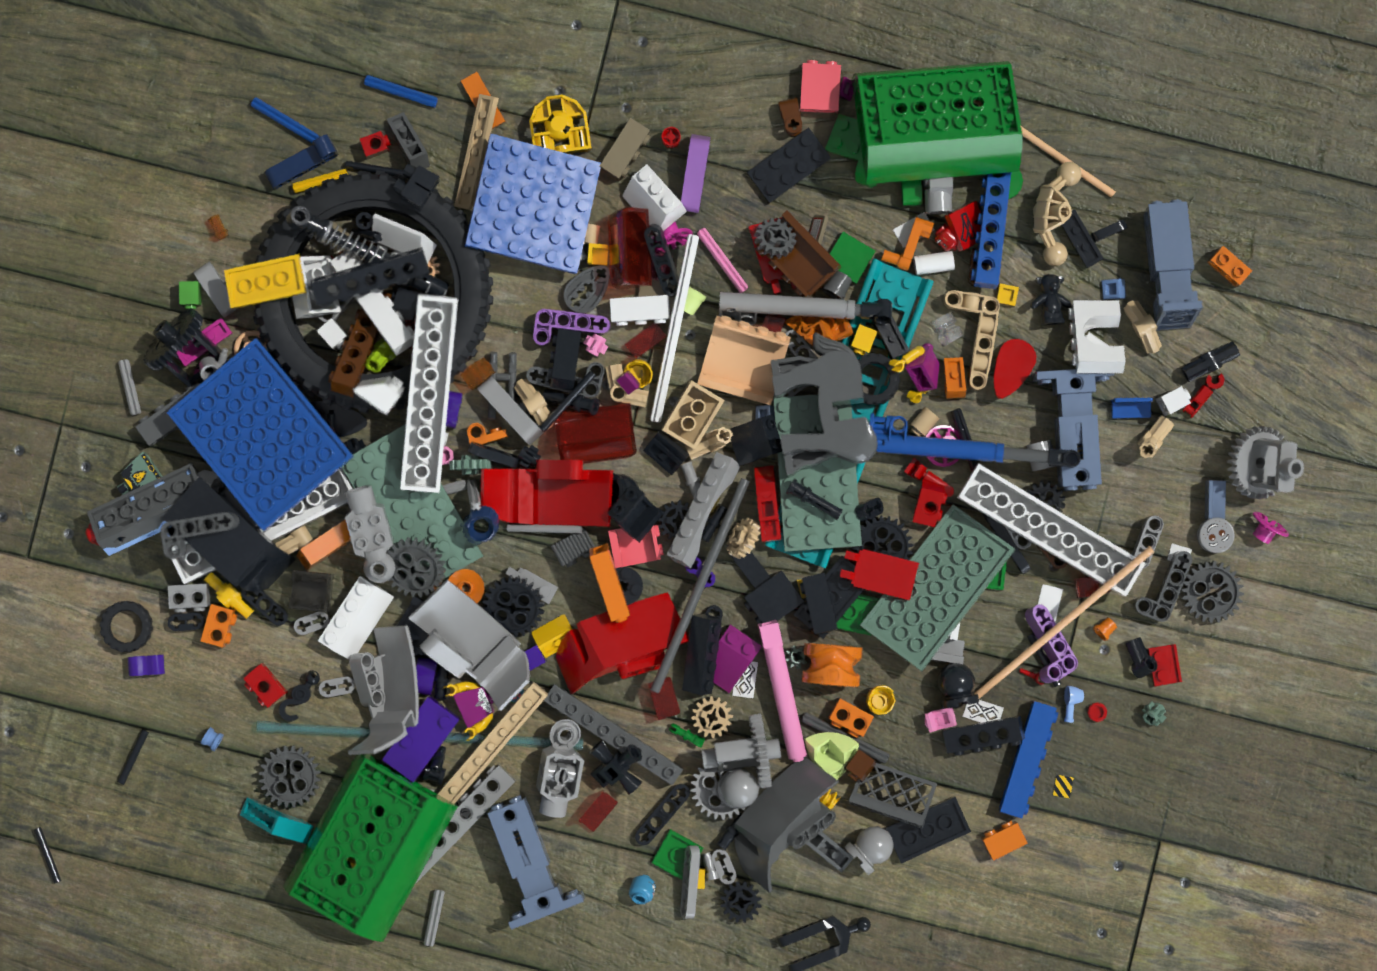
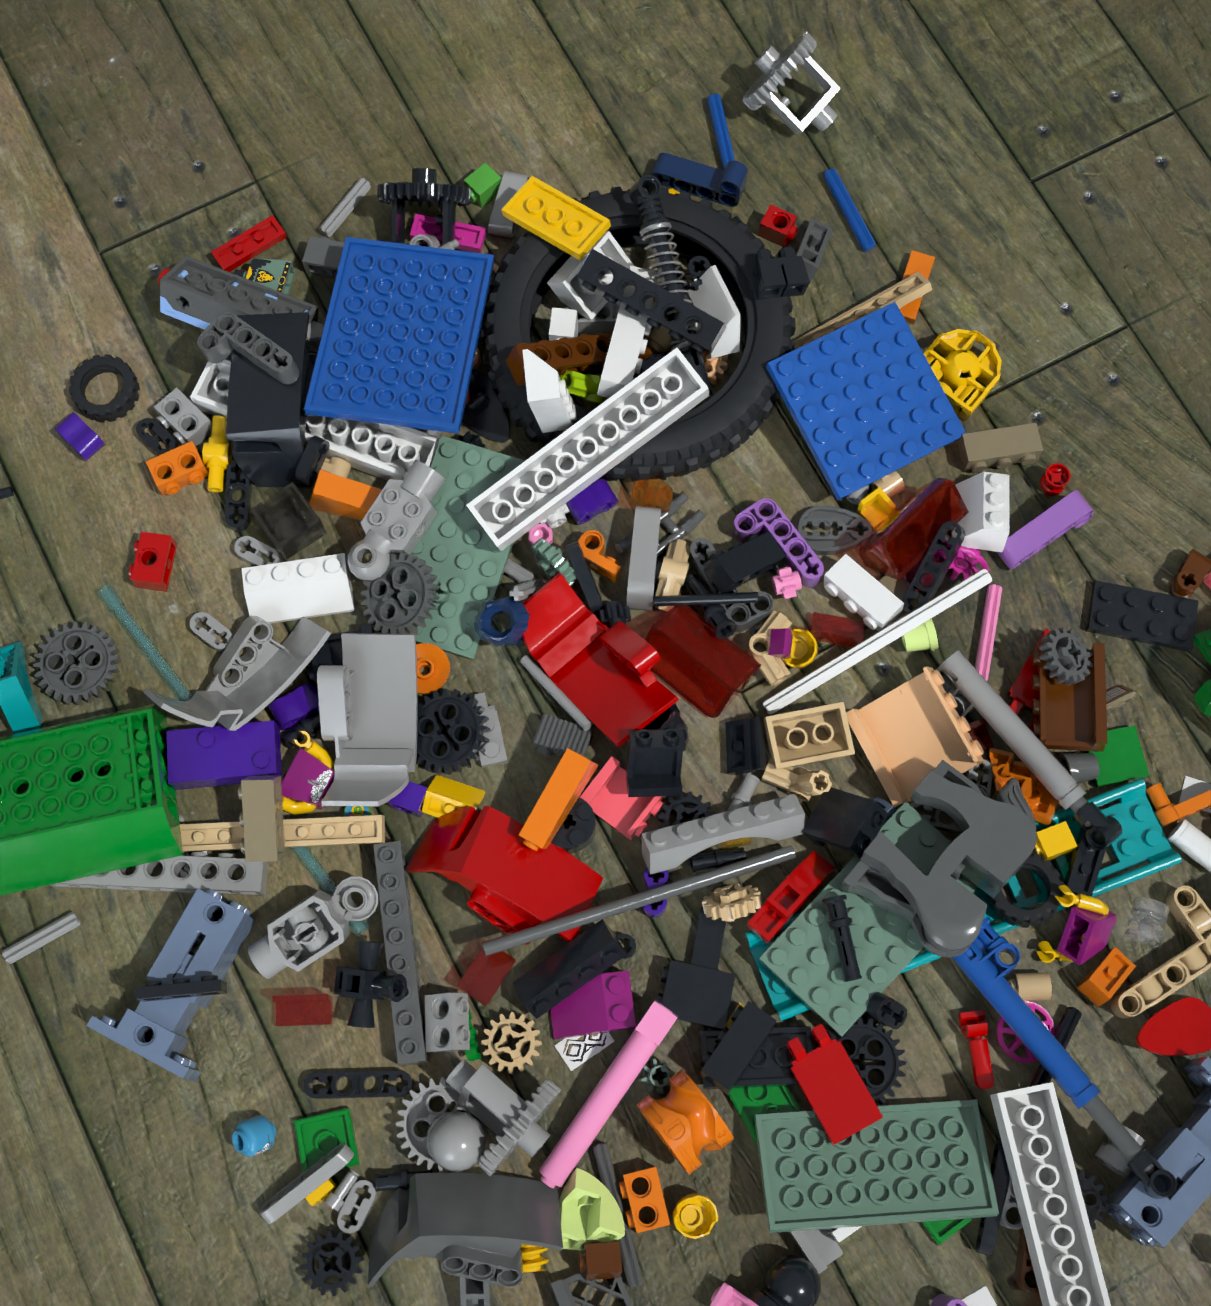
camera: 50 degrees right, 15 degrees down
medium blue wheel [201,727,224,751] -> none
clear orange pin [208,214,229,240] -> none
black piece [279,670,320,721] -> none
black piece [423,746,446,785] -> none
red brick [912,480,948,527] -> none
none -> black plate [135,975,227,1002]
none -> red plate [211,215,287,272]
none -> dark tan brick [238,775,285,862]
none -> black beam [295,436,330,485]
none -> light grey brick [424,993,470,1052]
none -> light grey piece [742,32,840,135]

